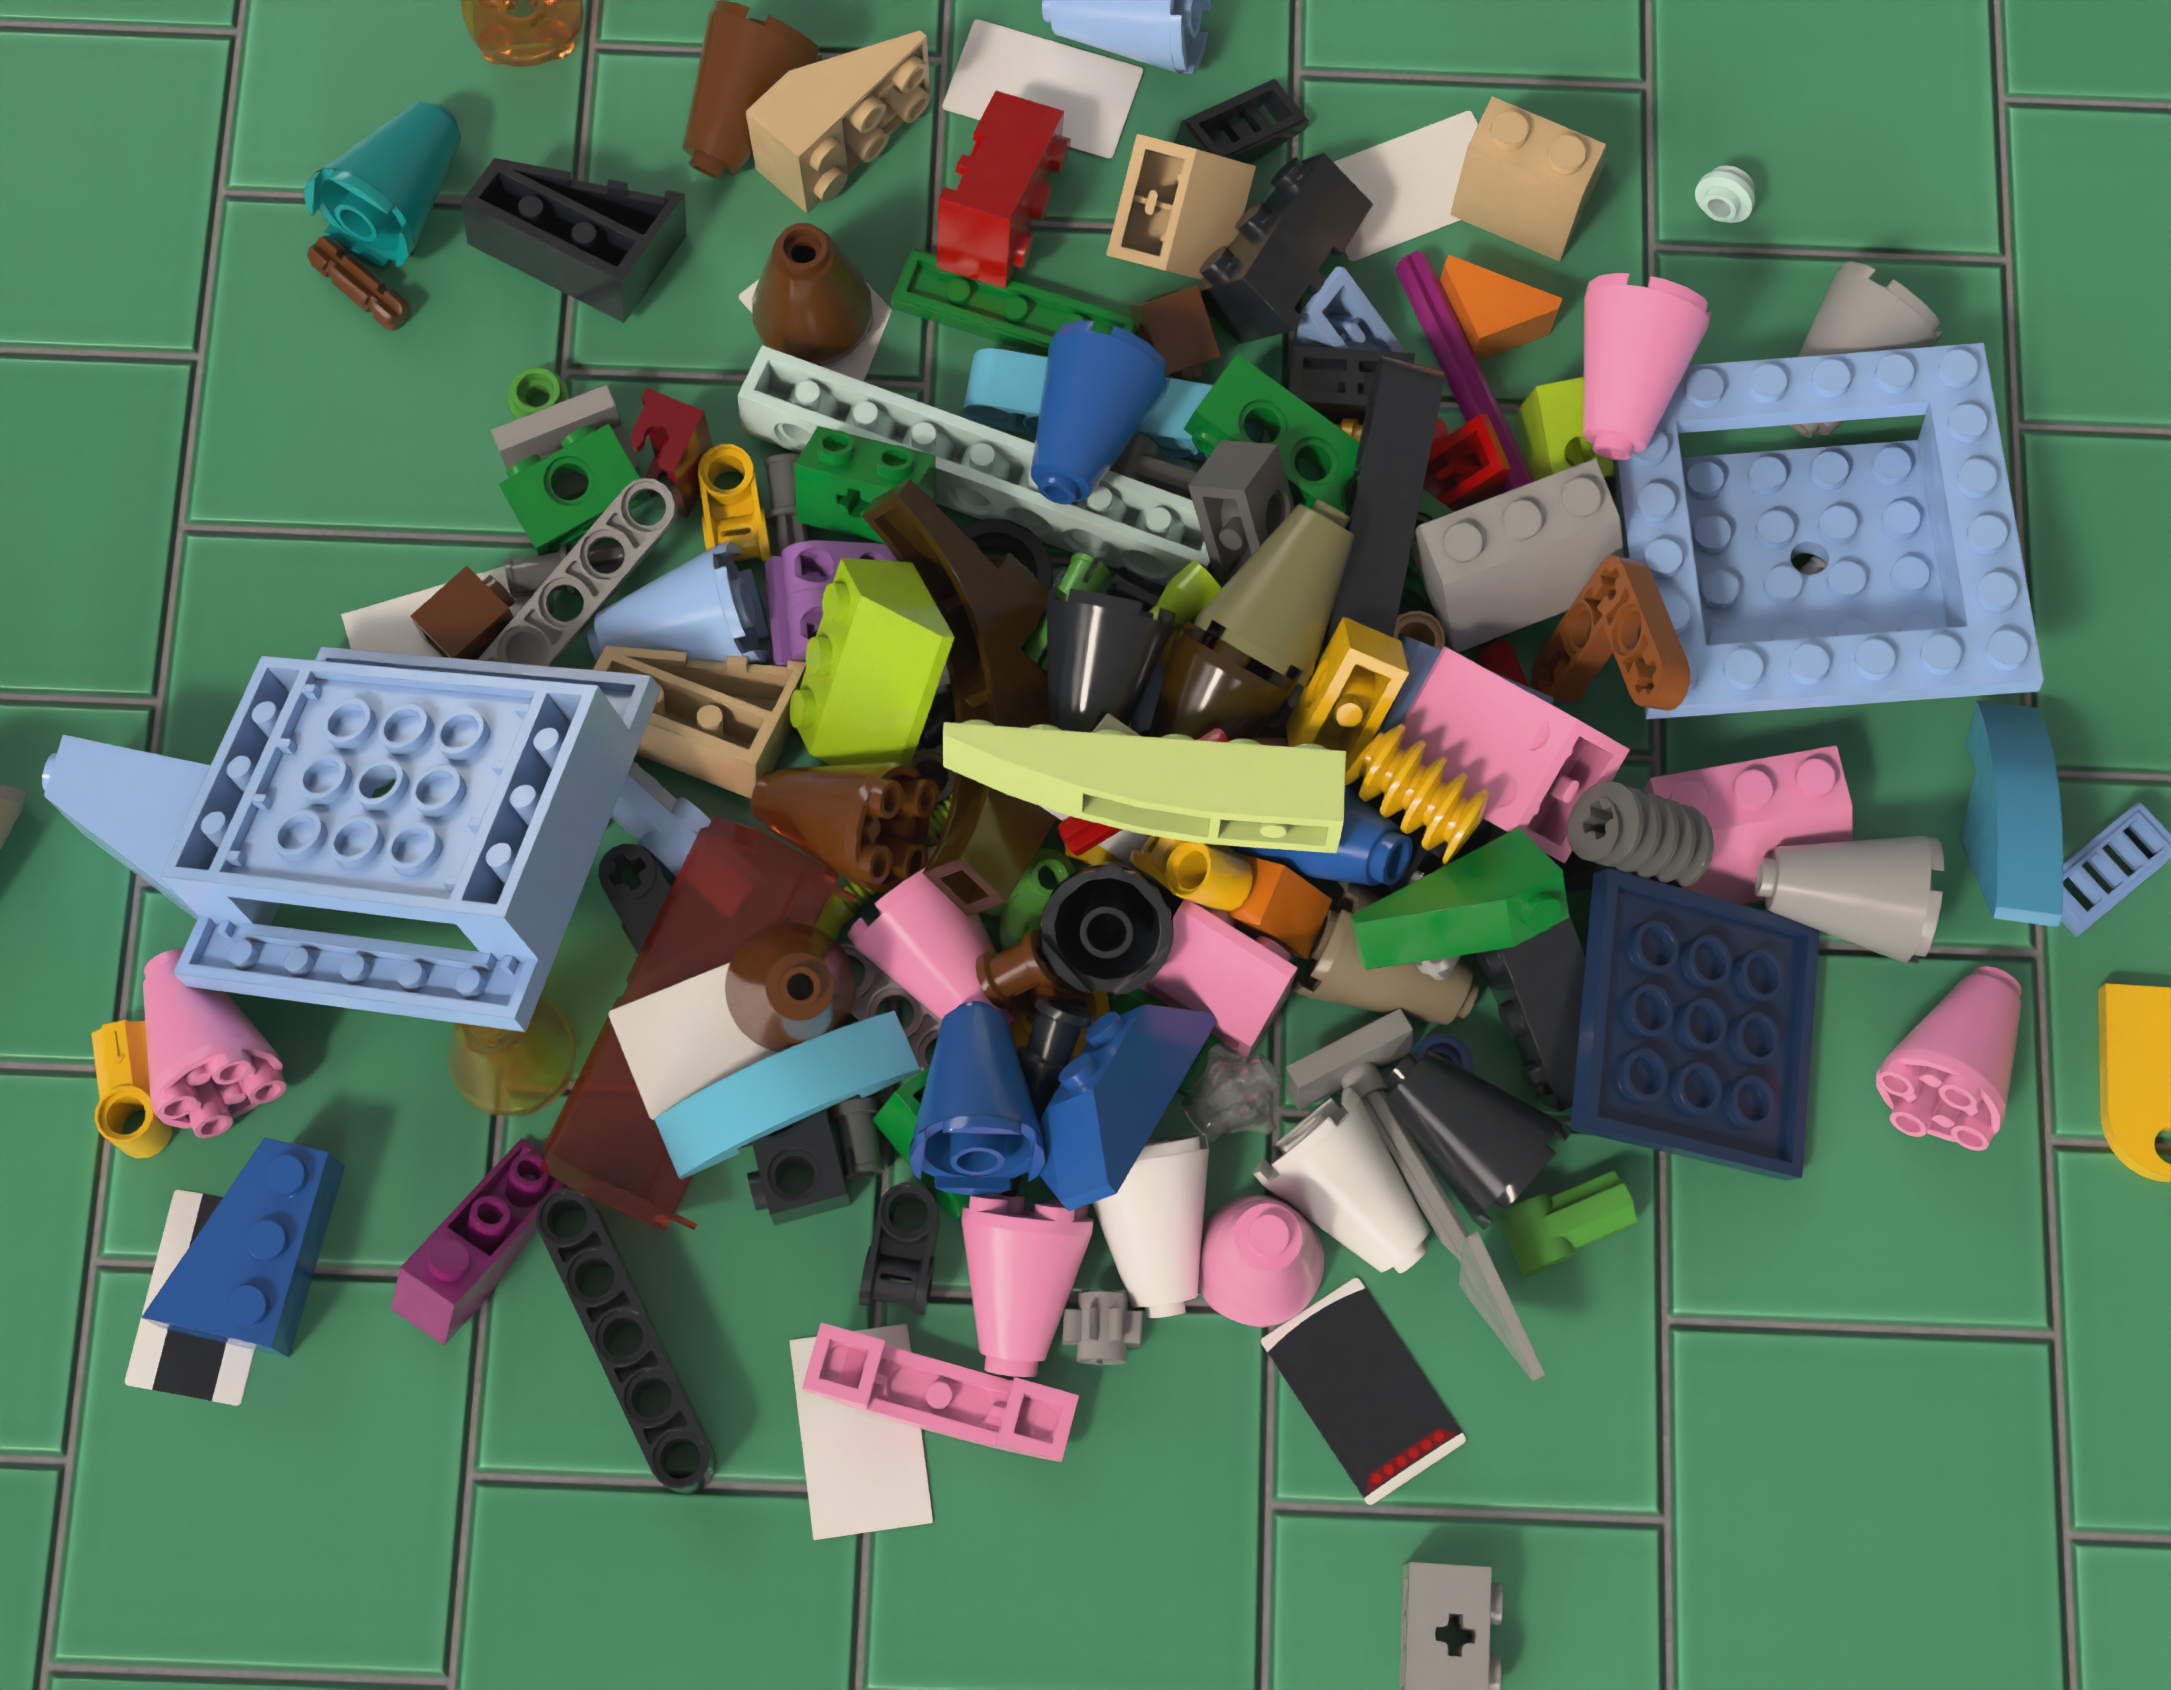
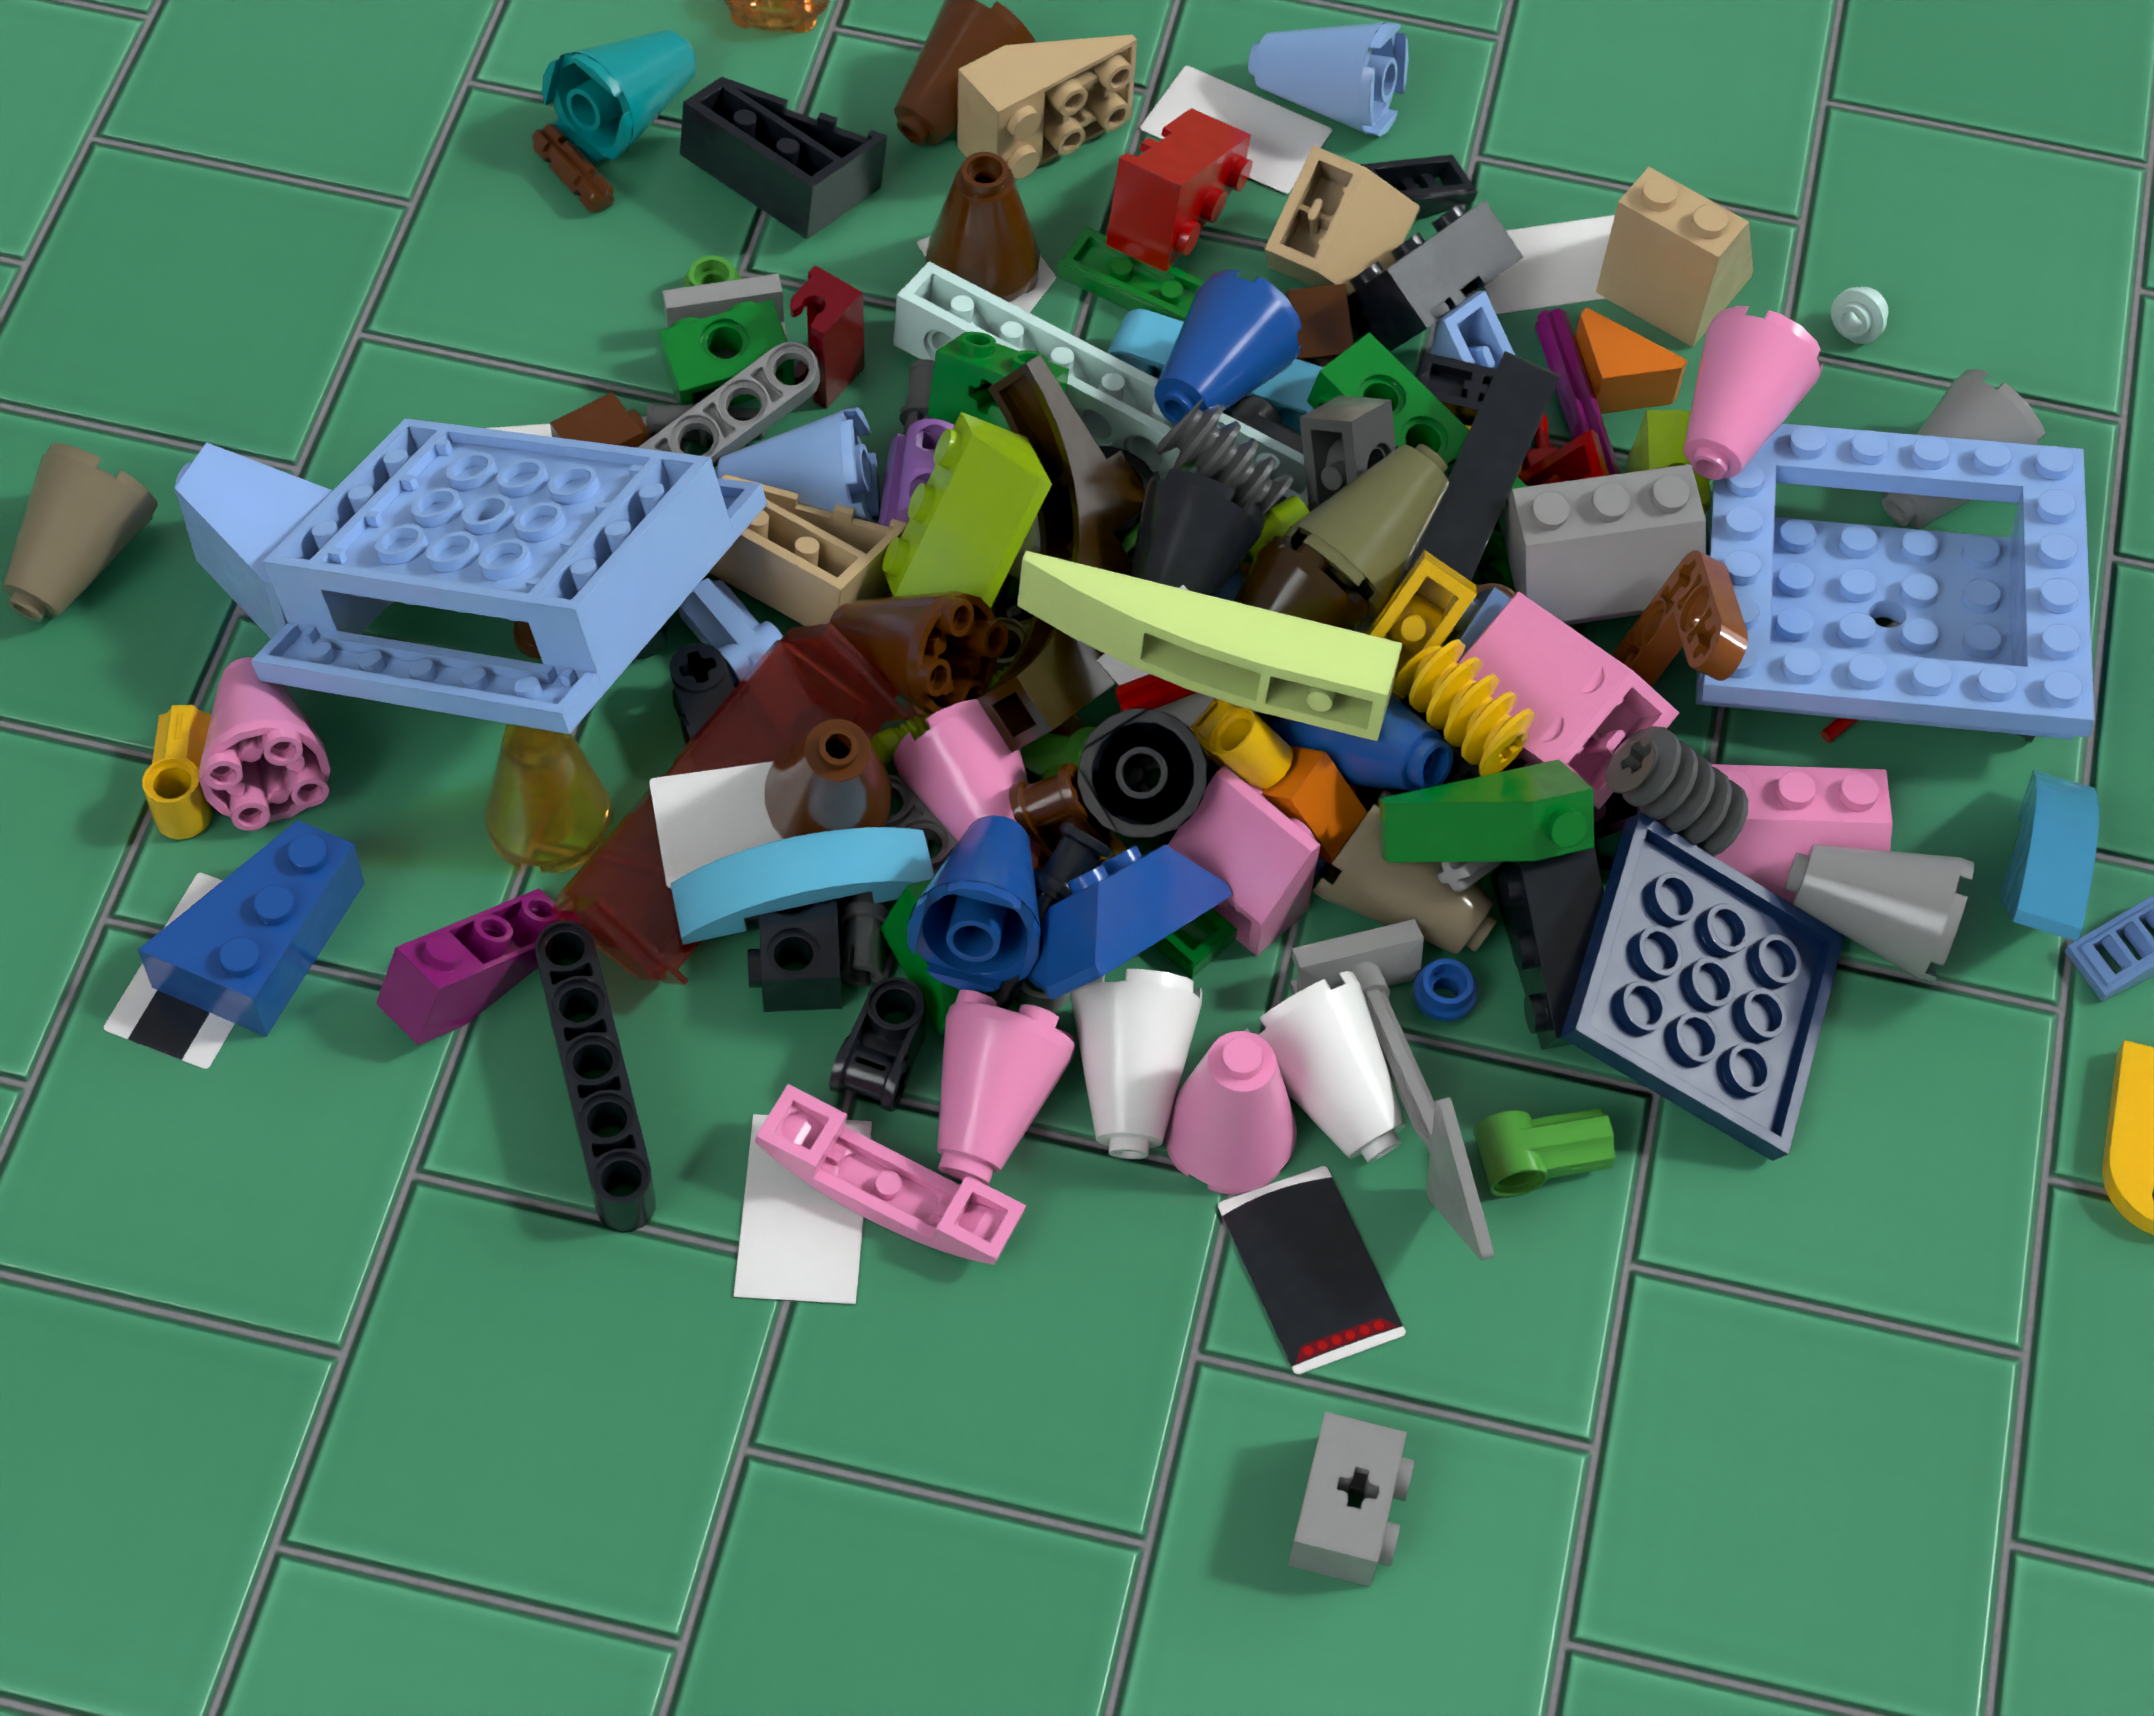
camera: 10 degrees right, 15 degrees down
yellow piece [698,444,772,563] -> none
light grey gear [1063,1292,1142,1365] -> none
clear rock [1182,1044,1282,1143] -> none
black cone [1385,1050,1571,1230] -> none
bright pink cone [1876,966,2022,1151] -> none
none -> dark grey piece [1155,397,1294,515]

